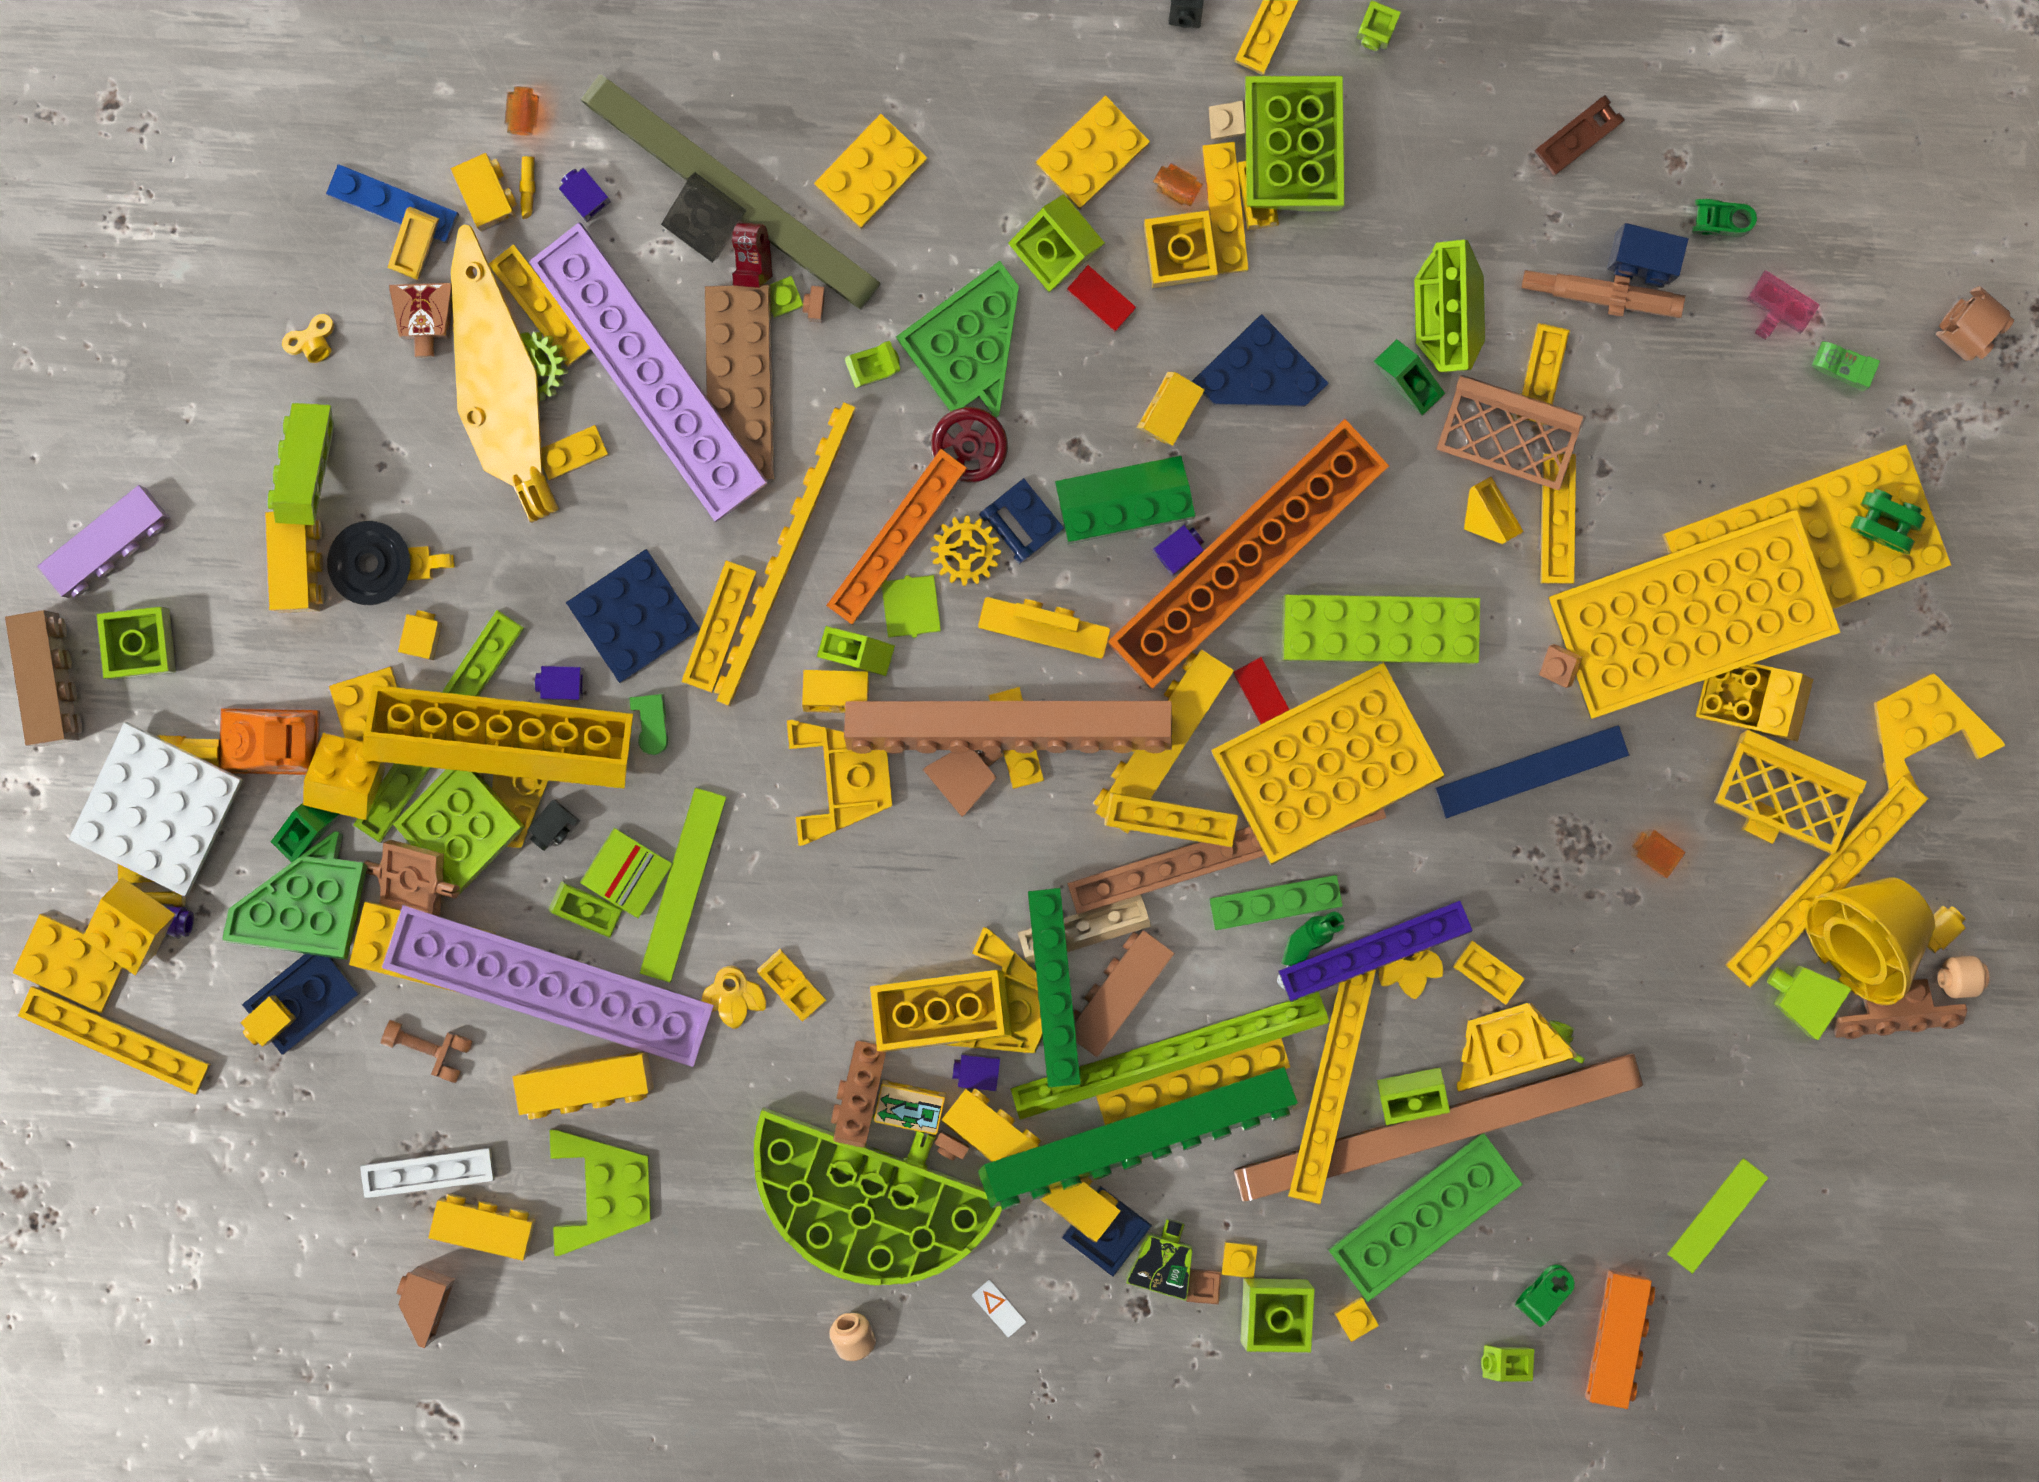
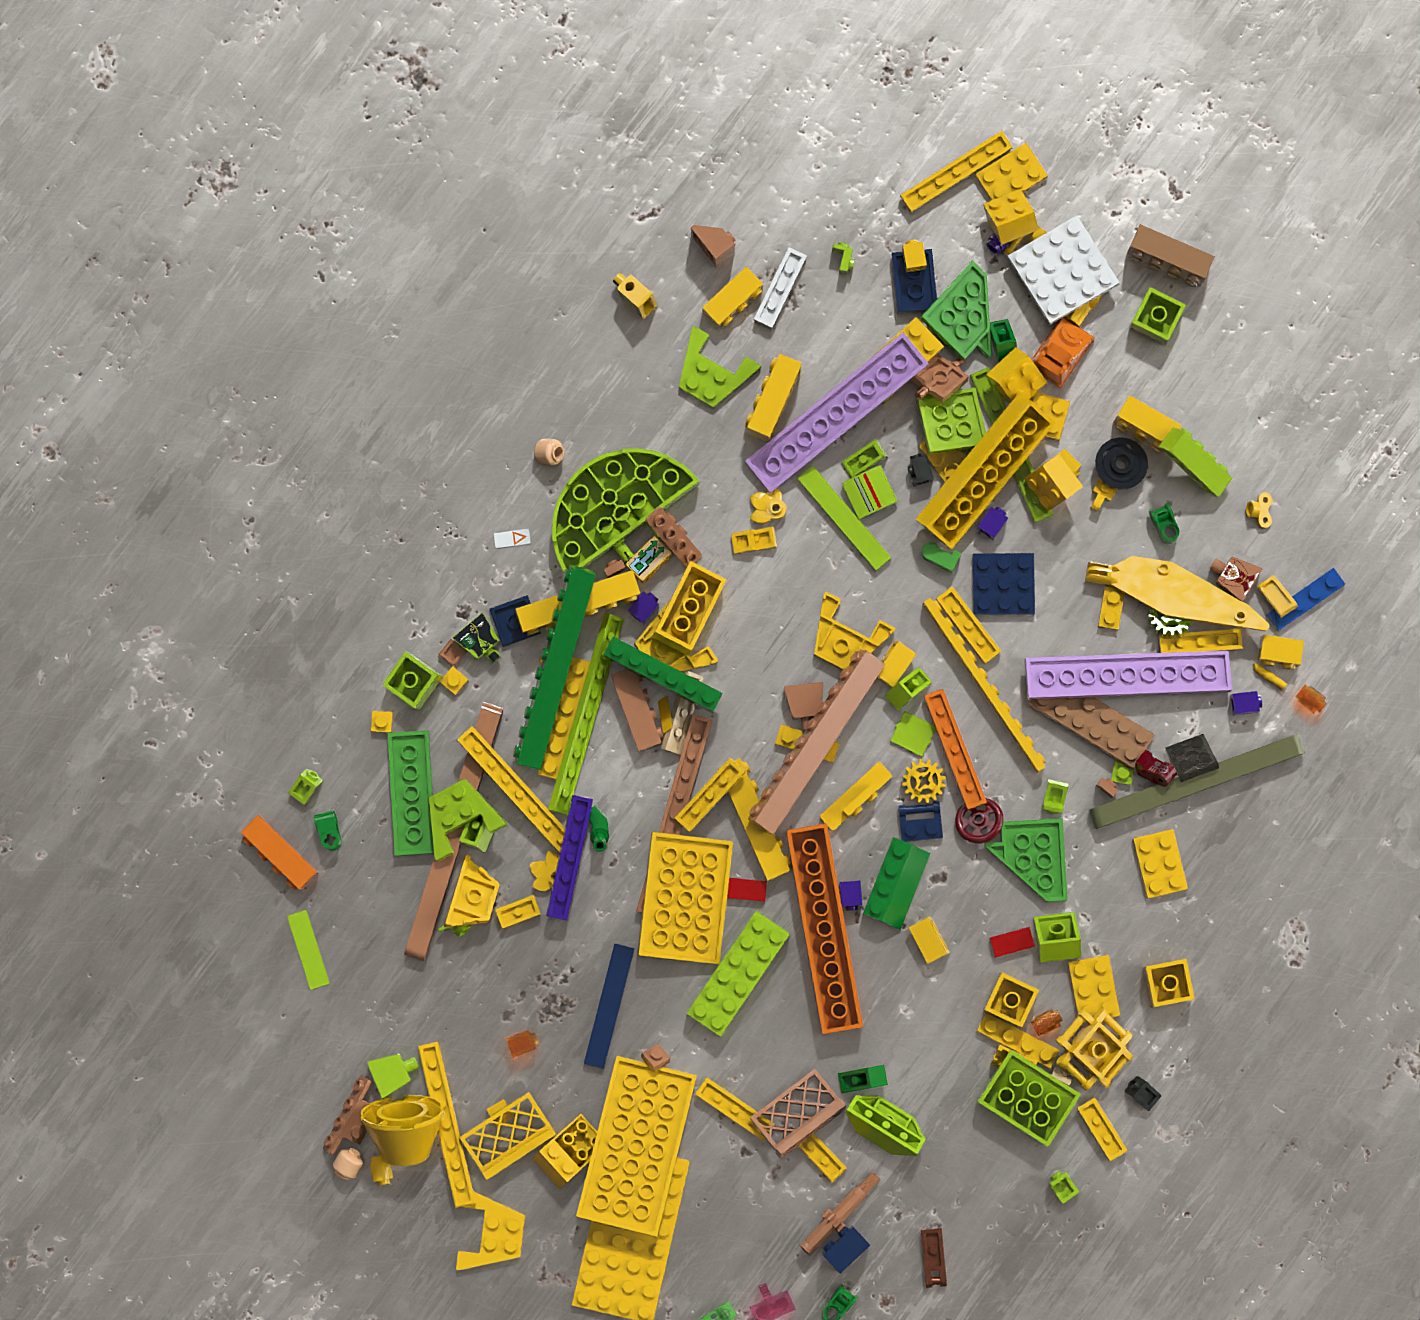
camera: 125 degrees right, 5 degrees down
lavender brick [37,485,170,598] -> none
nougat bar [380,1020,472,1083] -> none
dark blue plate [1192,314,1329,407] -> none
bright green plate [1209,875,1343,930] -> none
yellow slope [1464,477,1524,544] -> none
green brick [1850,489,1926,555] -> none
none -> lime wing [429,779,508,862]
none -> yellow torso [613,273,658,319]
none -> yellow sticker [658,696,673,734]
none -> lime bracket [832,242,855,275]
none -> yellow brick [1024,454,1083,511]
none -> yellow brick [1055,1007,1133,1090]
none -> yellow brick [1143,959,1195,1008]
none -> green piece [1148,503,1180,544]

